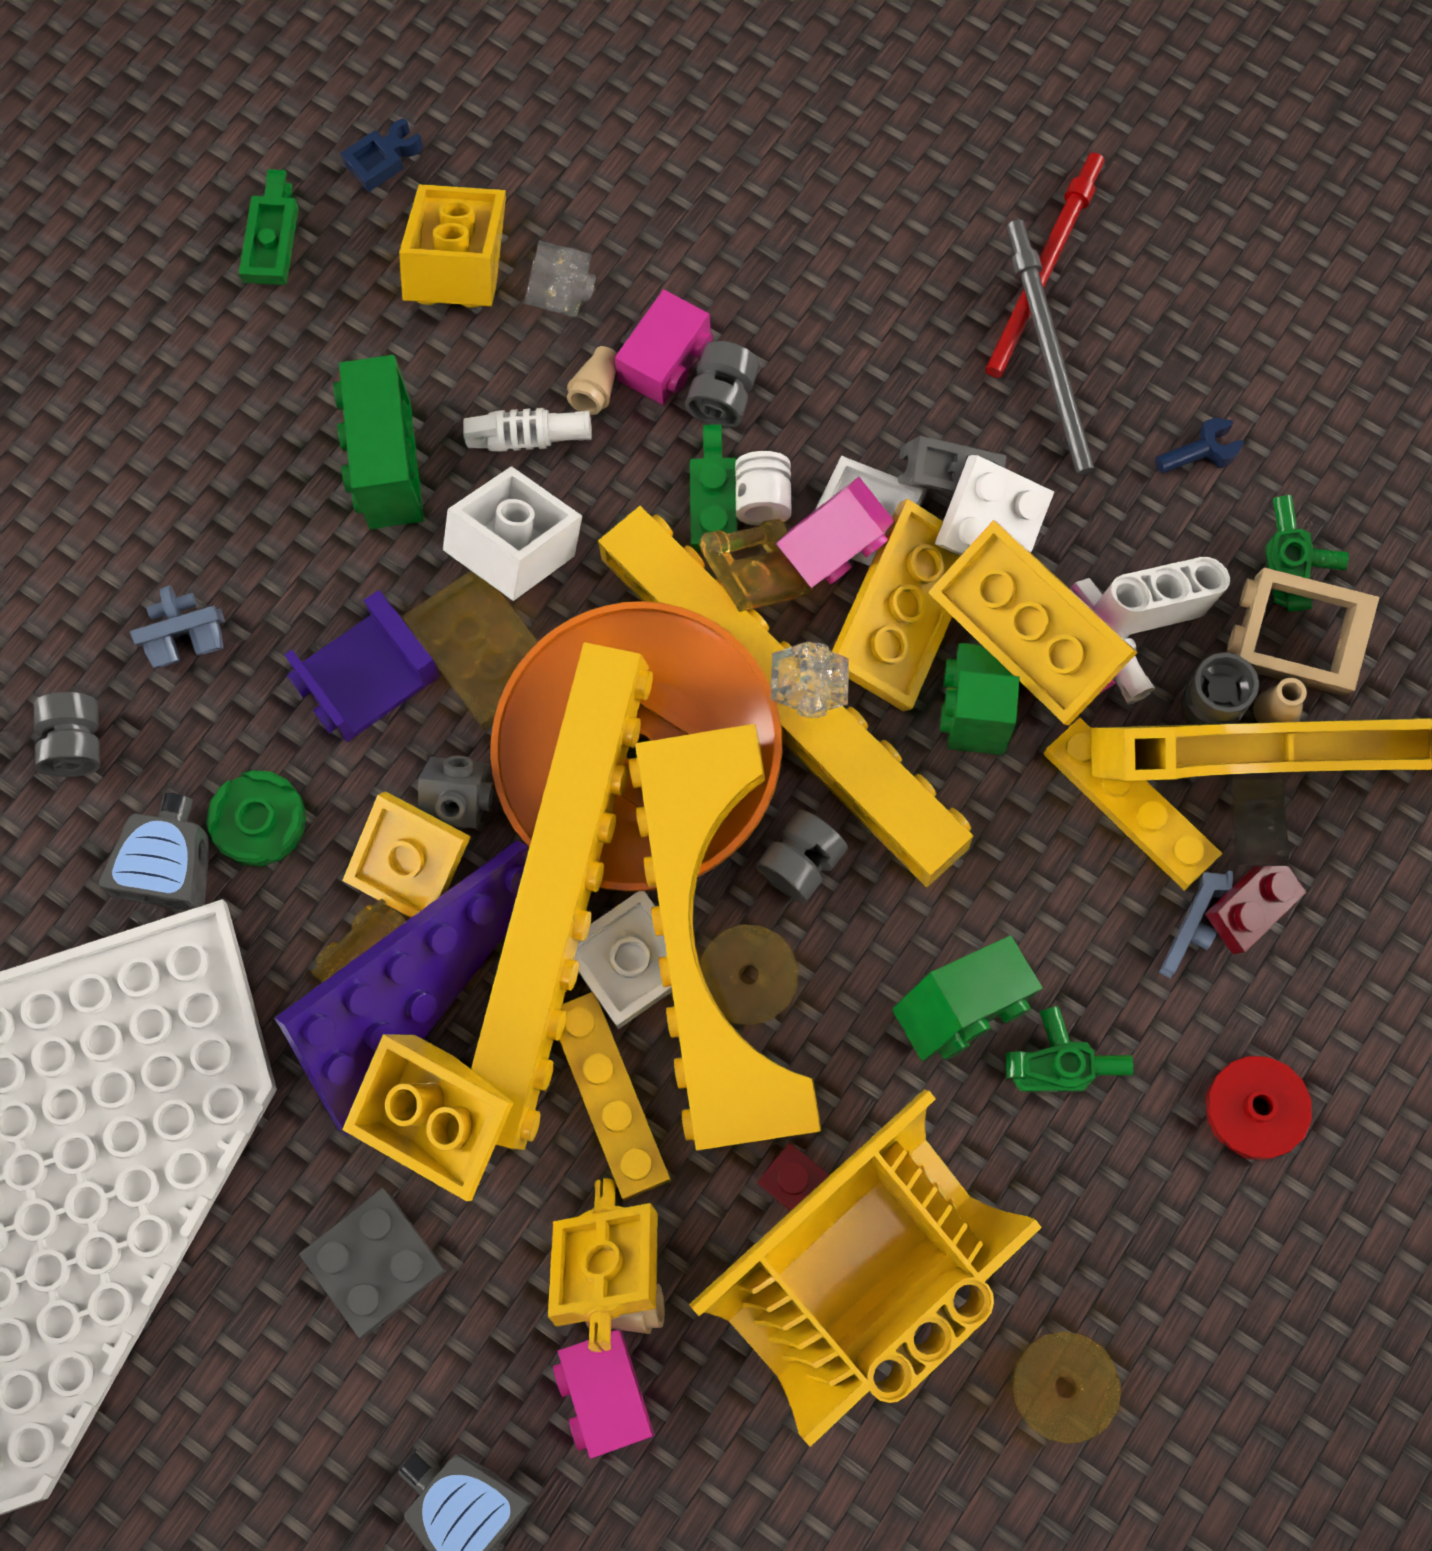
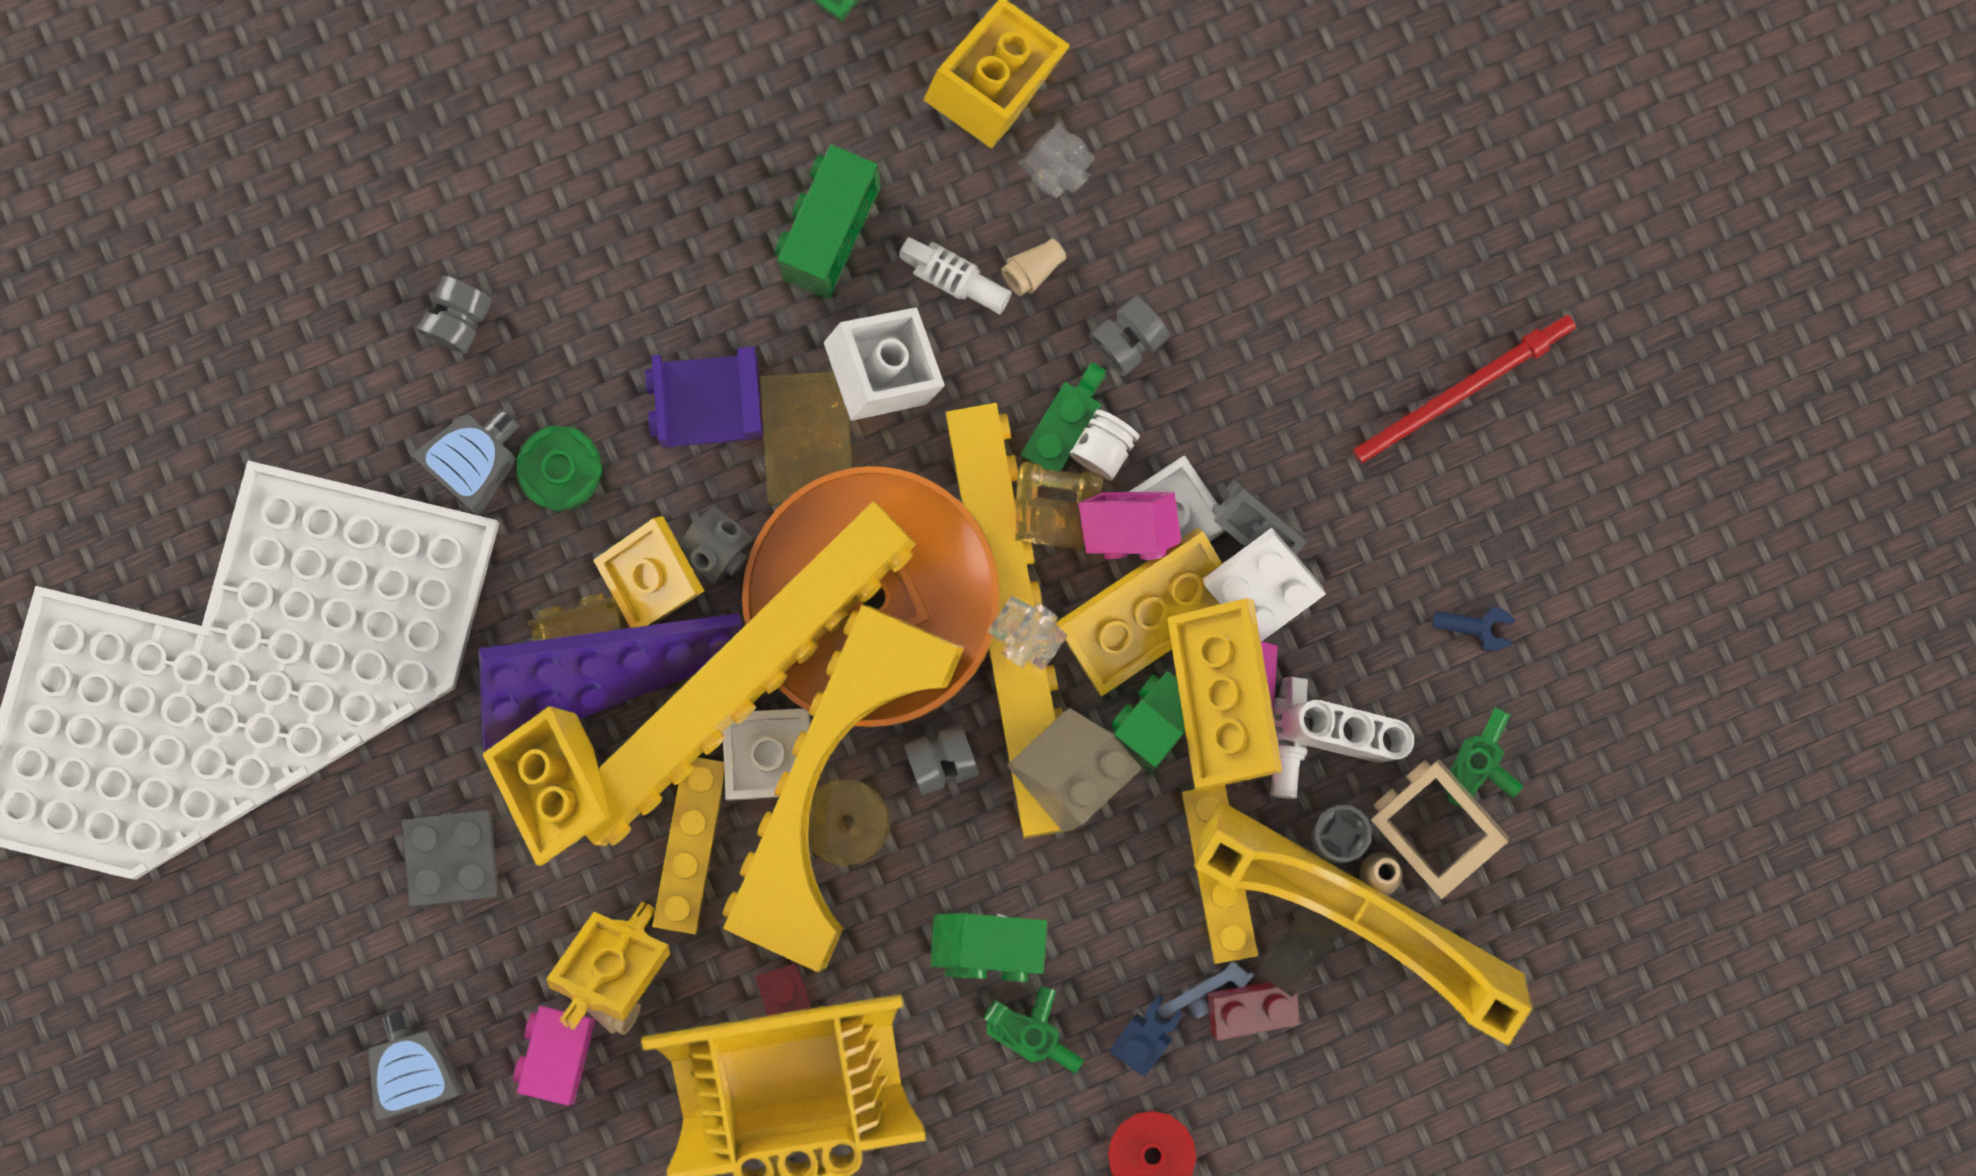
camera: 30 degrees right, 10 degrees up
sand blue hips [130,585,225,669] -> none
dark pink brick [615,289,713,405] -> none
dark grey bar [1007,219,1094,476] -> none
none -> dark tan slope [1007,708,1142,832]
none -> dark blue plate [1109,996,1182,1077]

